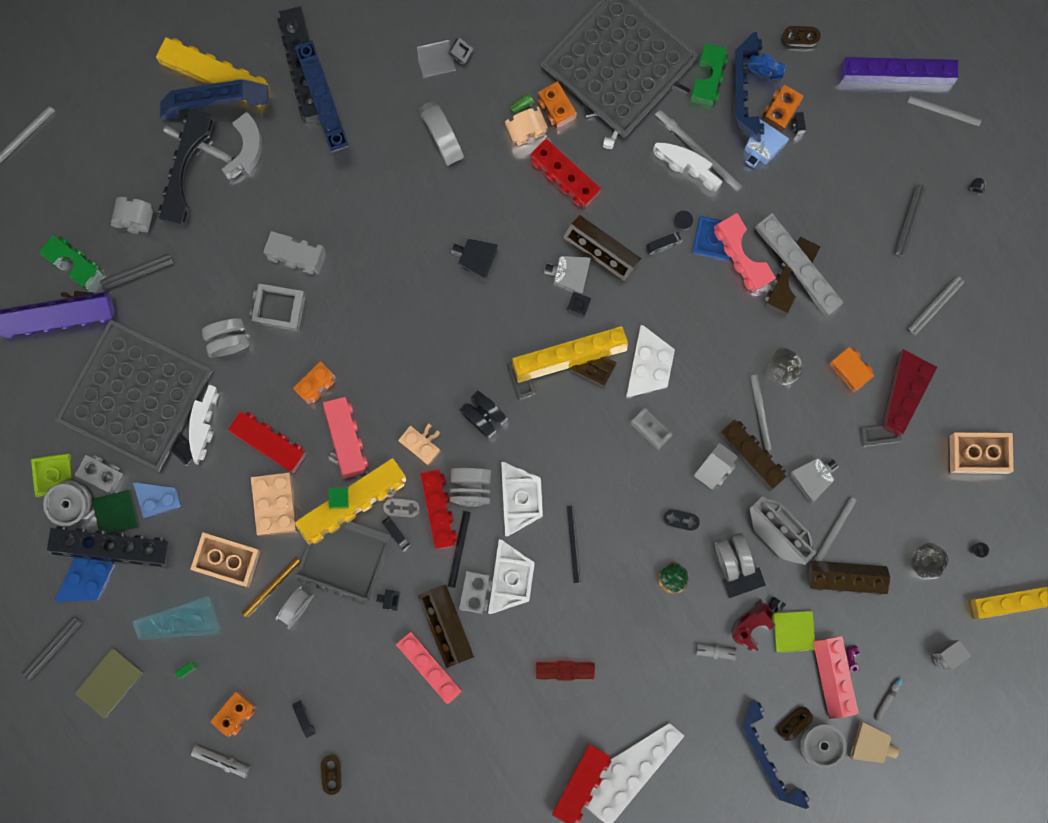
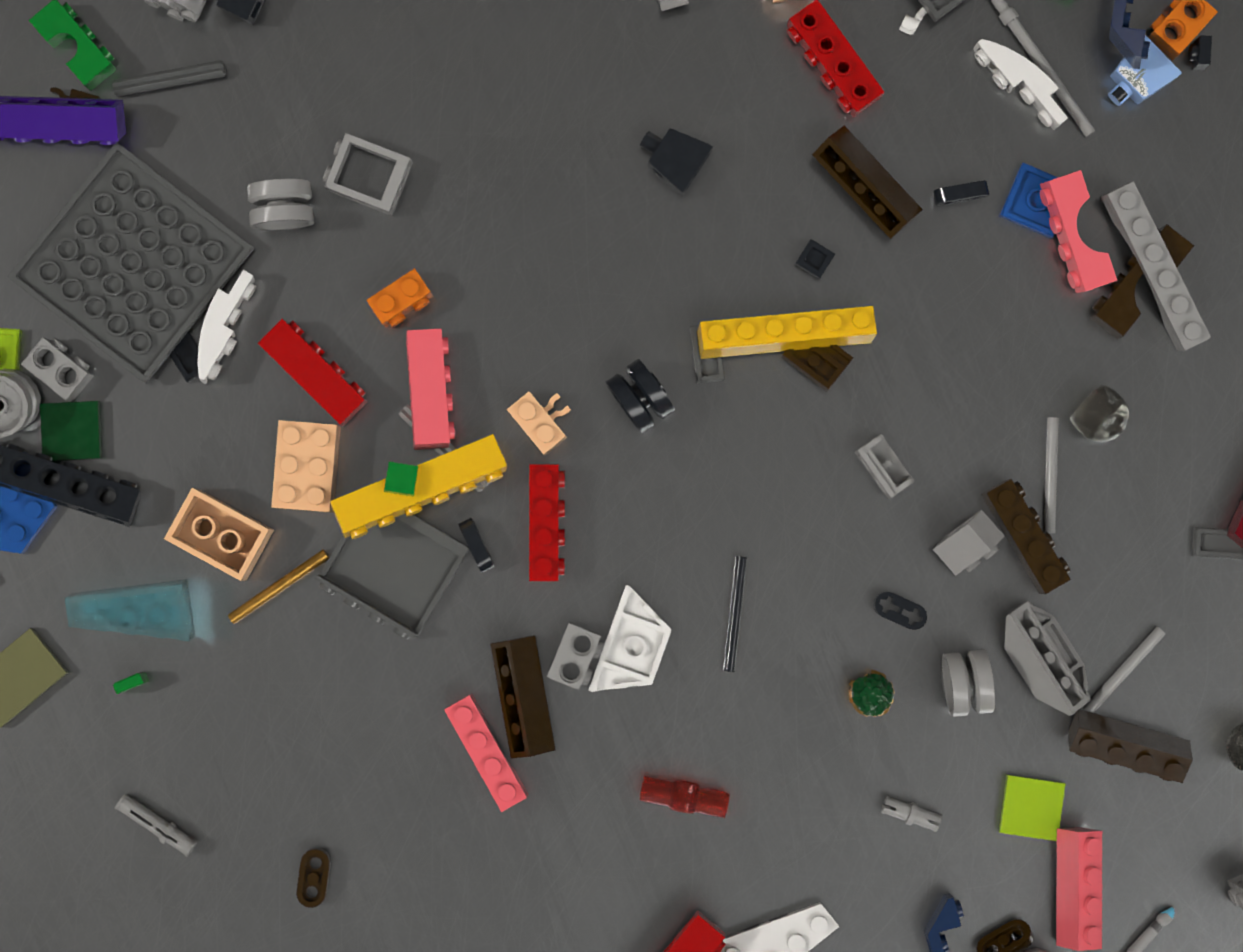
camera: 15 degrees right, 5 degrees up
medium blue wing [133,482,182,519] -> none
orange brick [210,691,256,737] -> none
light grey wedge [263,231,327,275] -> none
light grey wheel [275,585,314,629] -> none
black beam [292,700,316,738] -> none
black tile [376,589,400,611] -> none
light grey beam [383,499,420,518] -> none
black bar [448,511,471,588] -> none
light grey wheel [450,468,491,507] -> none
white wing [501,462,543,537] -> none
light grey torso [544,256,591,295] -> none
white wing [626,325,675,398] -> none
black tile [674,211,693,231] -> none
black tile [723,567,766,598] -> none
dark red tile [732,599,776,651] -> none
black hinge [769,597,786,613] -> none
light grey torso [789,458,838,503] -> none
orange brick [829,346,874,392] -> none
magenta arm [846,645,860,673] -> none

